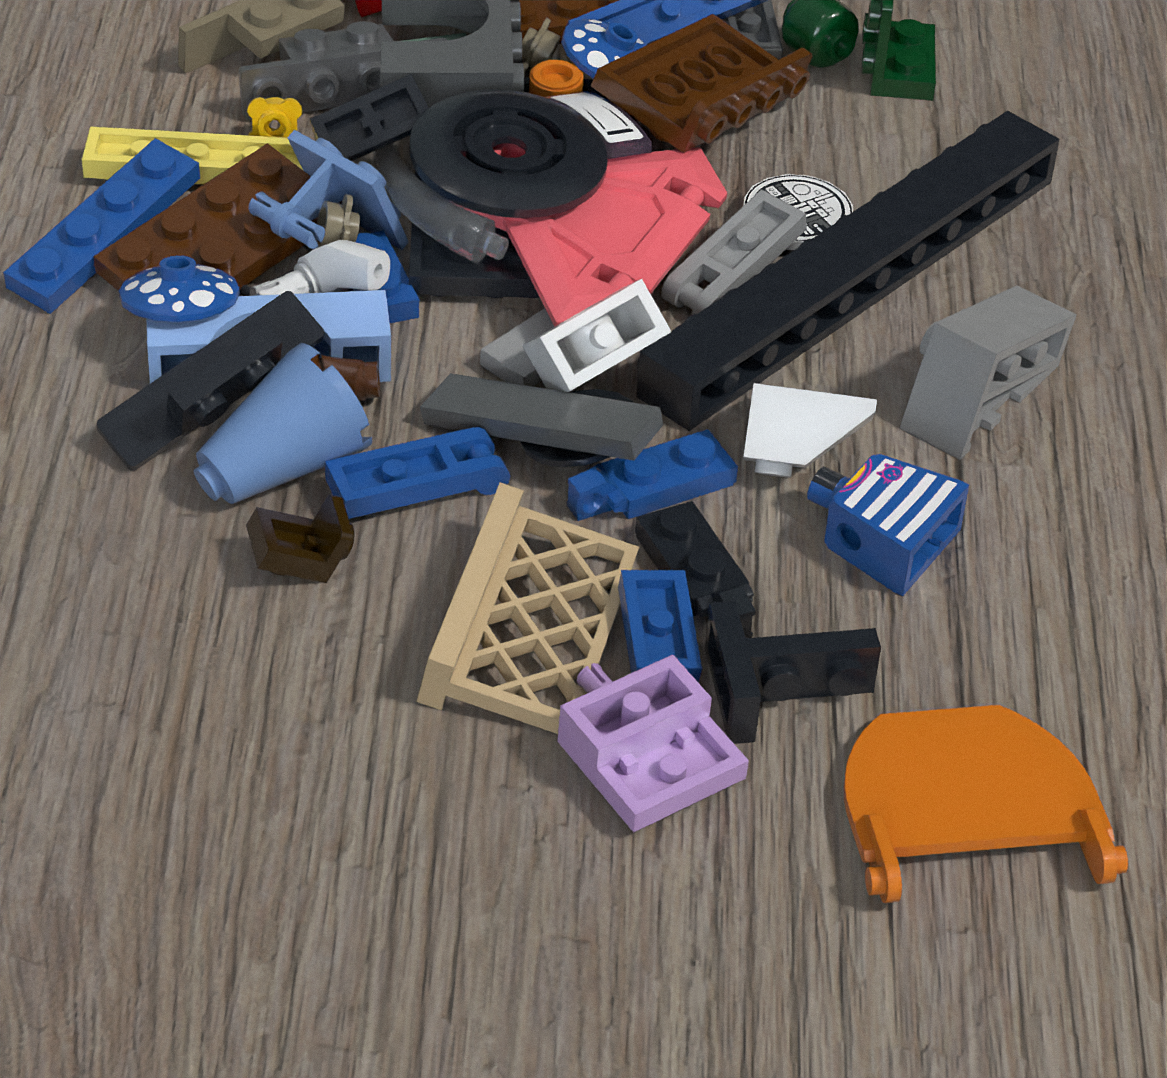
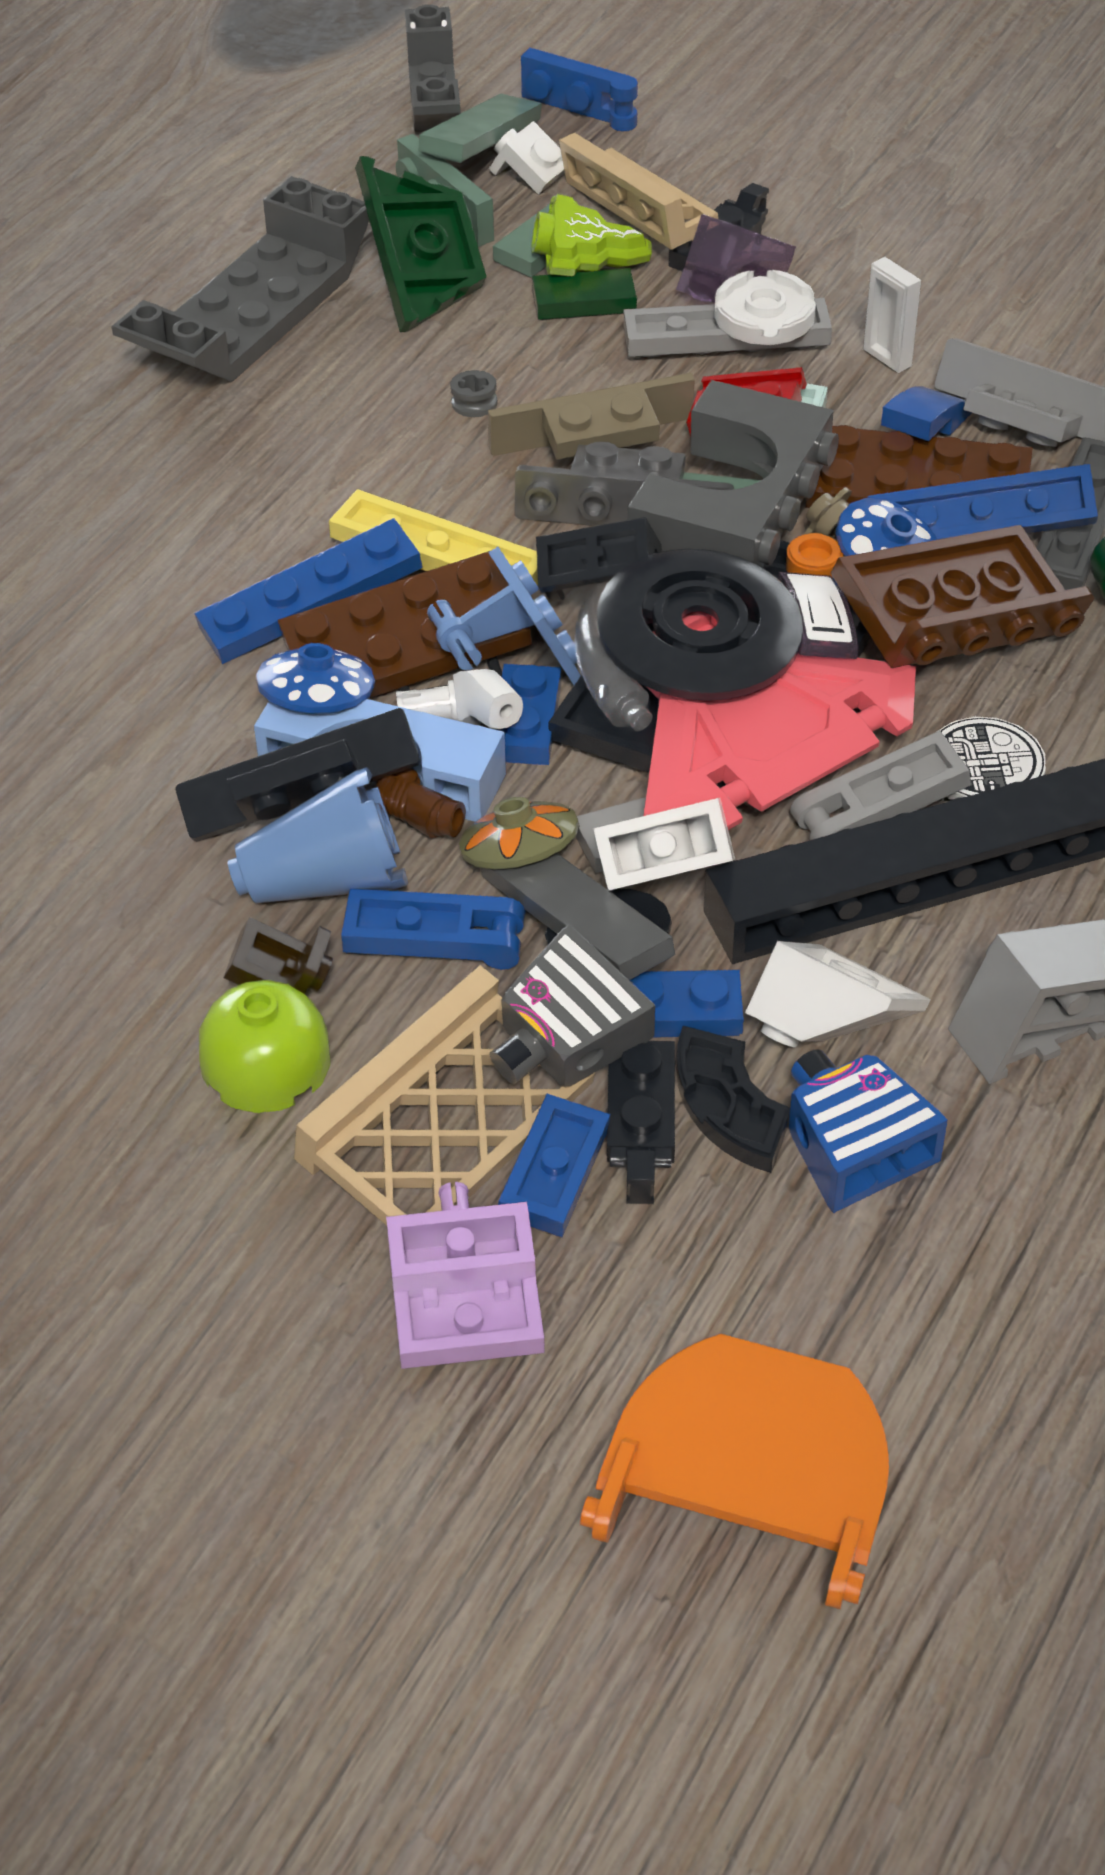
camera: 30 degrees right, 5 degrees up
yellow plate [247,97,302,138] -> none
dark tan plate [315,194,360,247] -> none
black bracket [704,601,881,744] -> none
none -> lime cylinder [199,980,331,1113]
none -> dark grey bush [450,370,498,418]
none -> olive dish [459,797,580,870]
none -> dark grey torso [490,924,655,1086]
none -> black tile [677,1026,790,1173]

